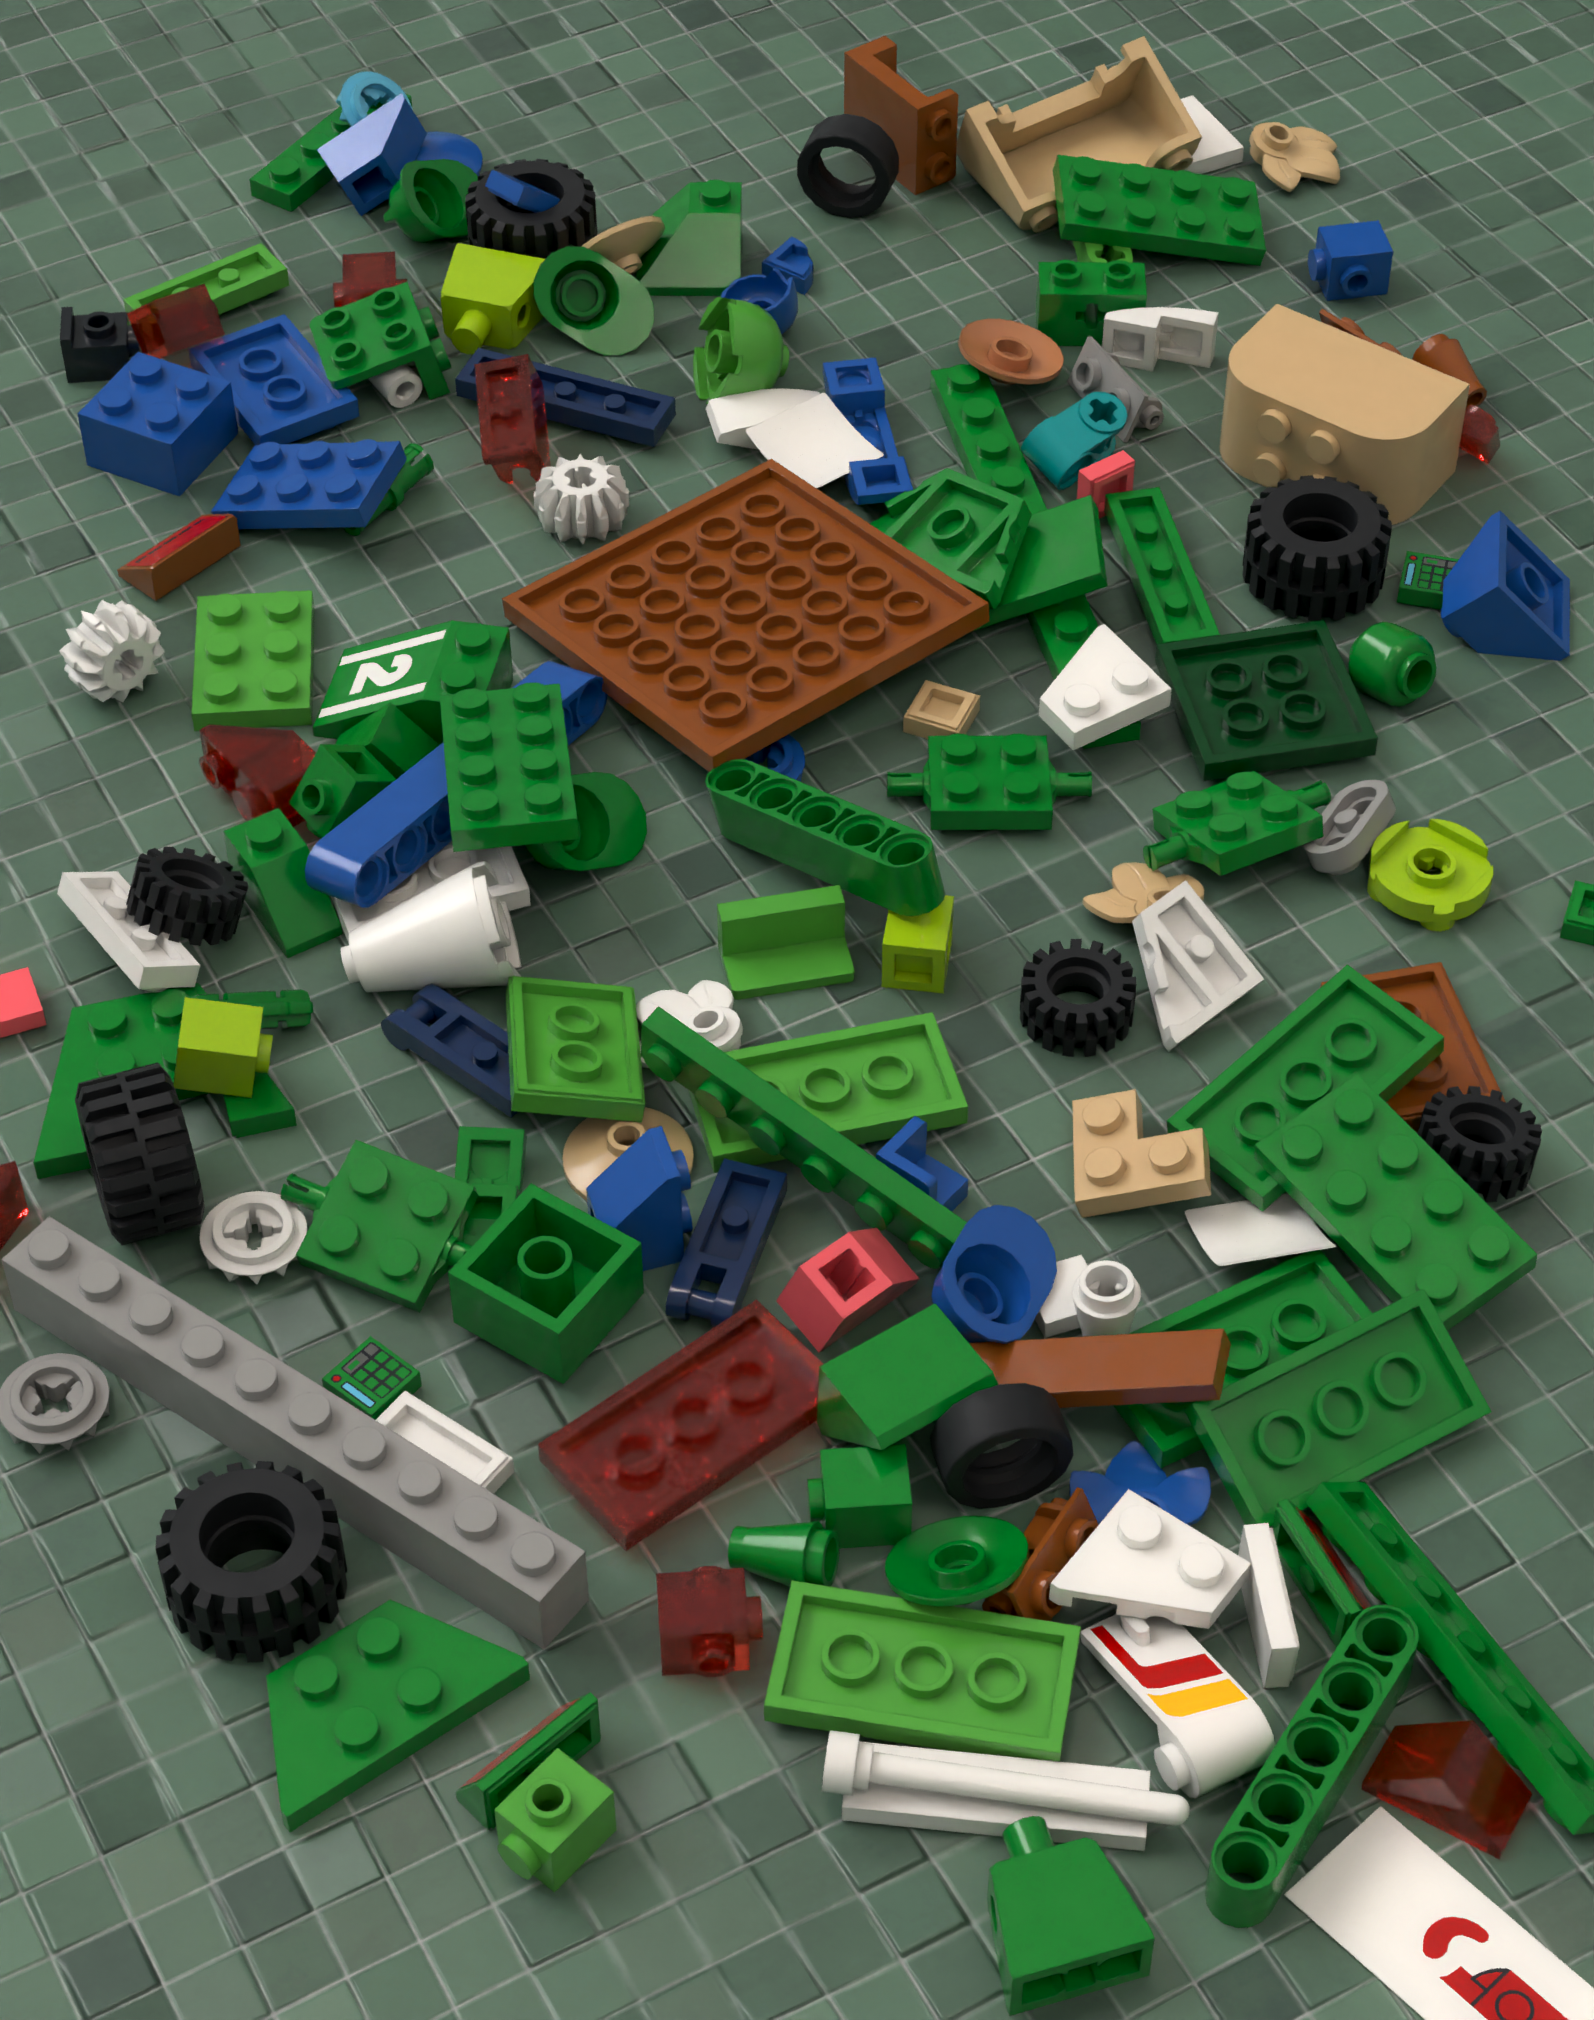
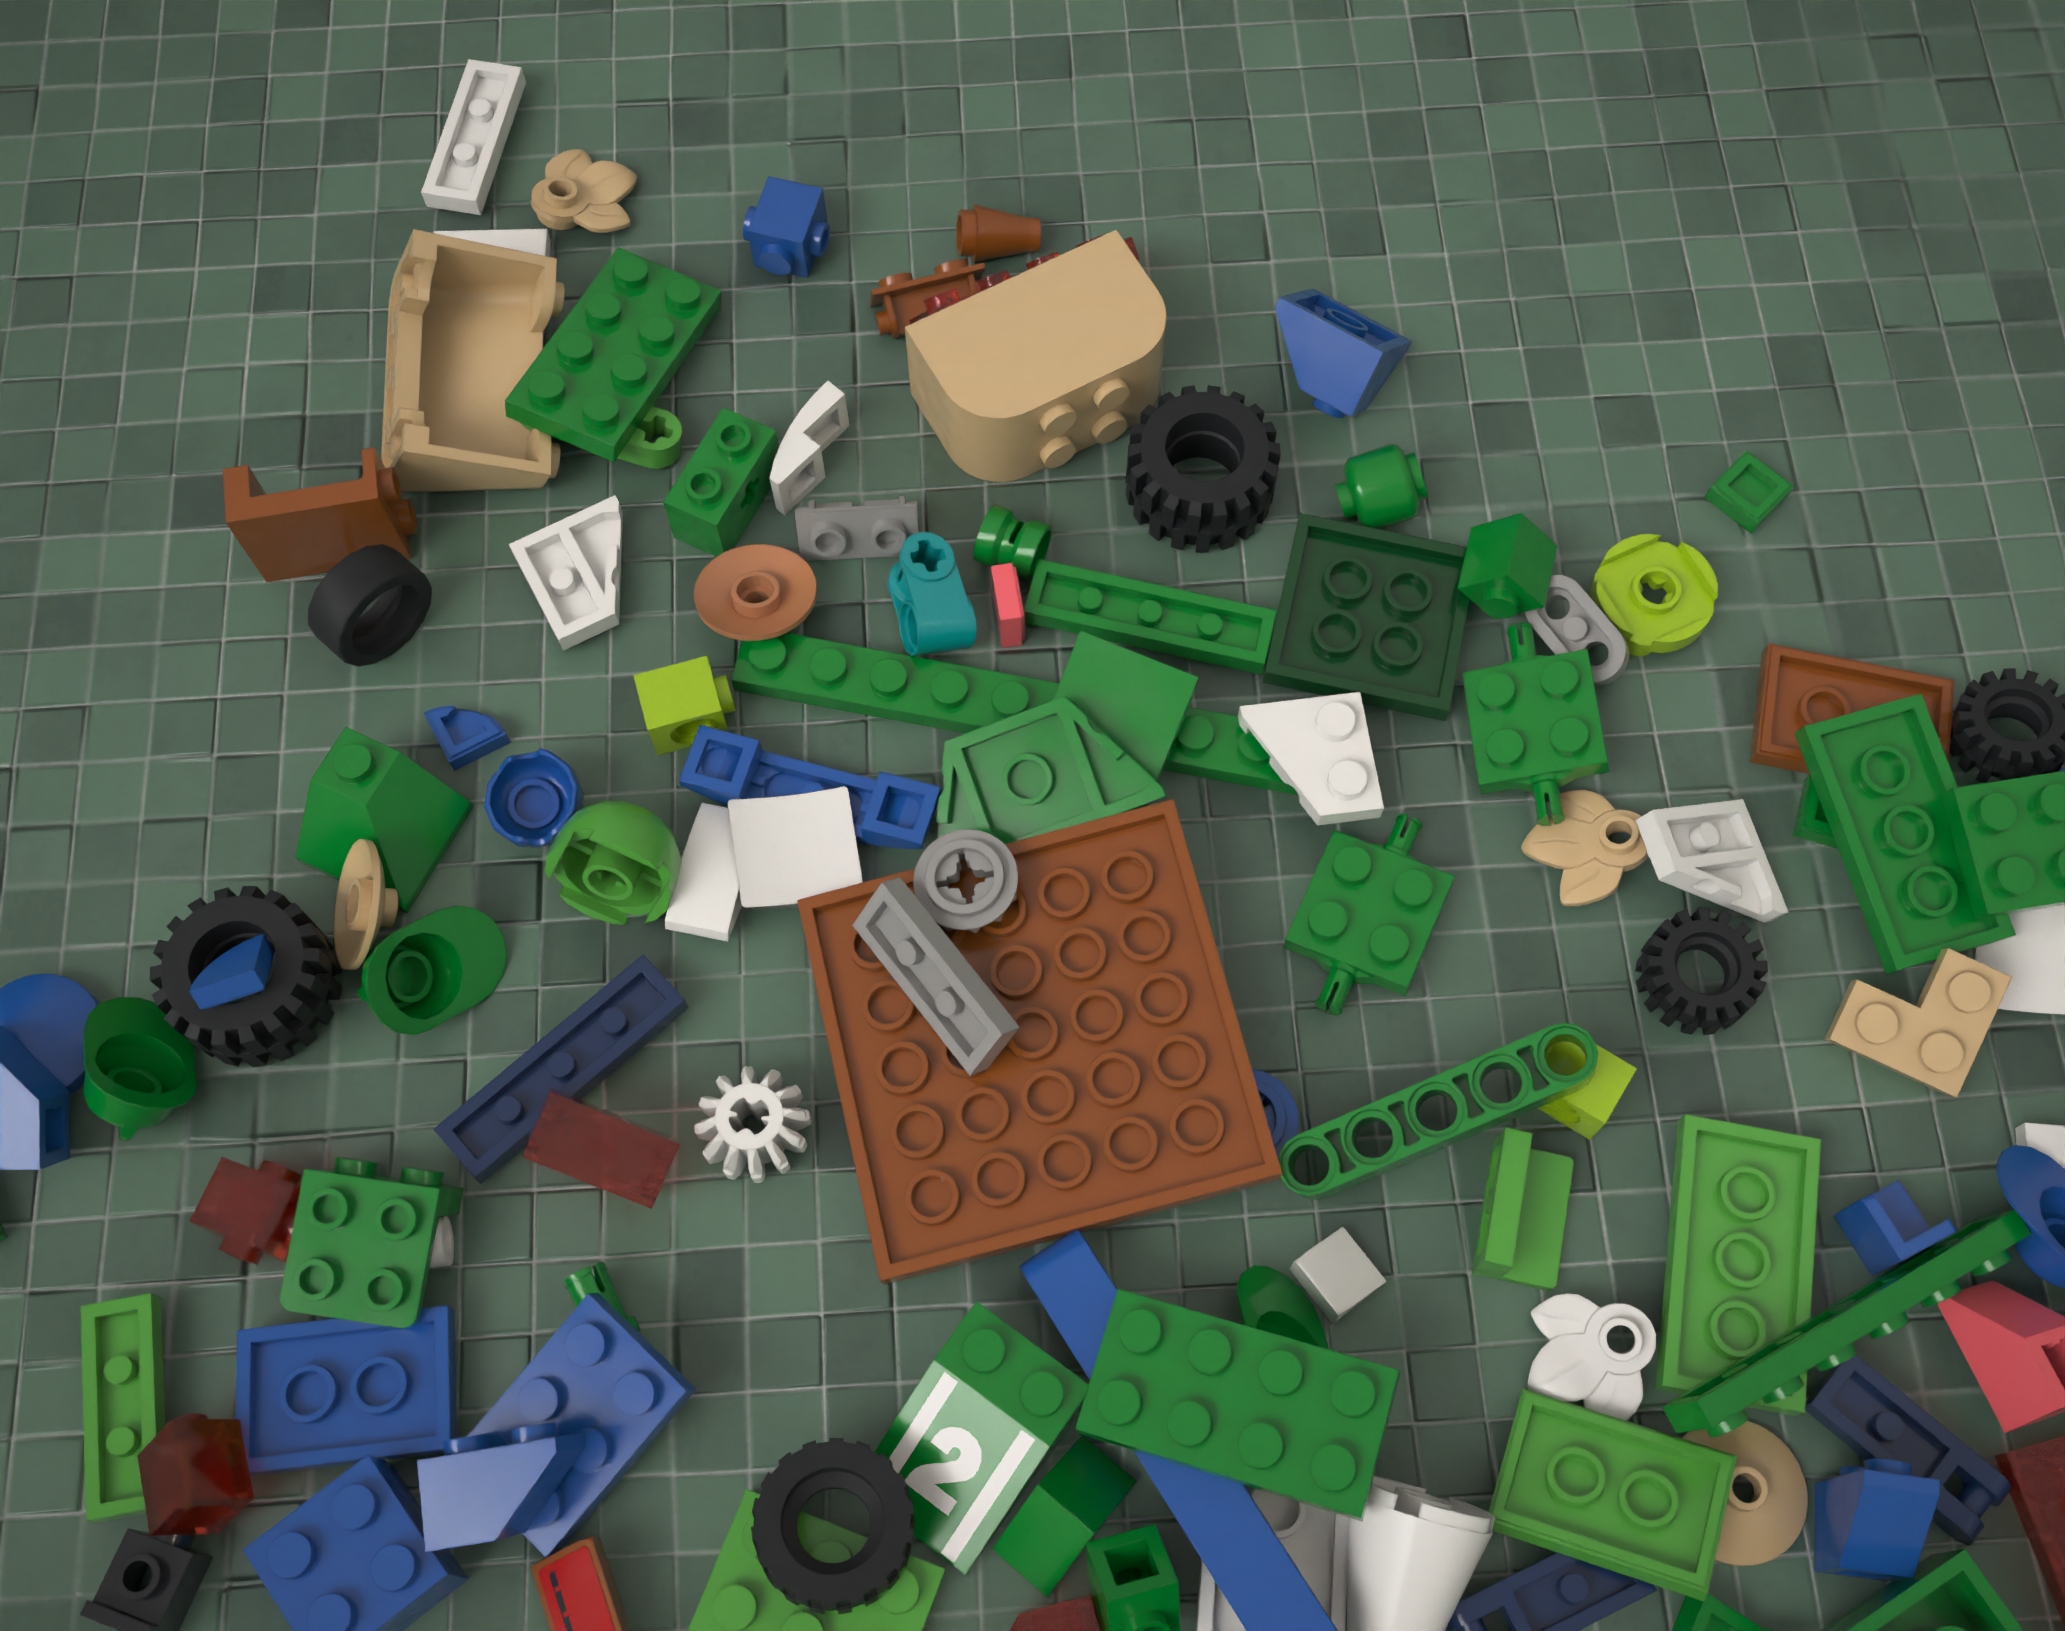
camera: 65 degrees left, 20 degrees up
lime torso [441,243,545,354] -> none
tan tile [903,680,980,739] -> none
green tile [1397,551,1459,610] -> none
none -> slope [417,1422,585,1552]
none -> white plate [421,59,526,215]
none -> white wing [509,495,623,651]
none -> lime brick [633,656,736,755]
none -> black tyre [751,1438,915,1614]
none -> light grey plate [852,877,1020,1076]
none -> light grey gear [913,829,1019,933]
none -> green wheel [973,504,1053,582]
none -> white slope [1290,1227,1387,1324]
none -> green brick [1458,513,1557,619]

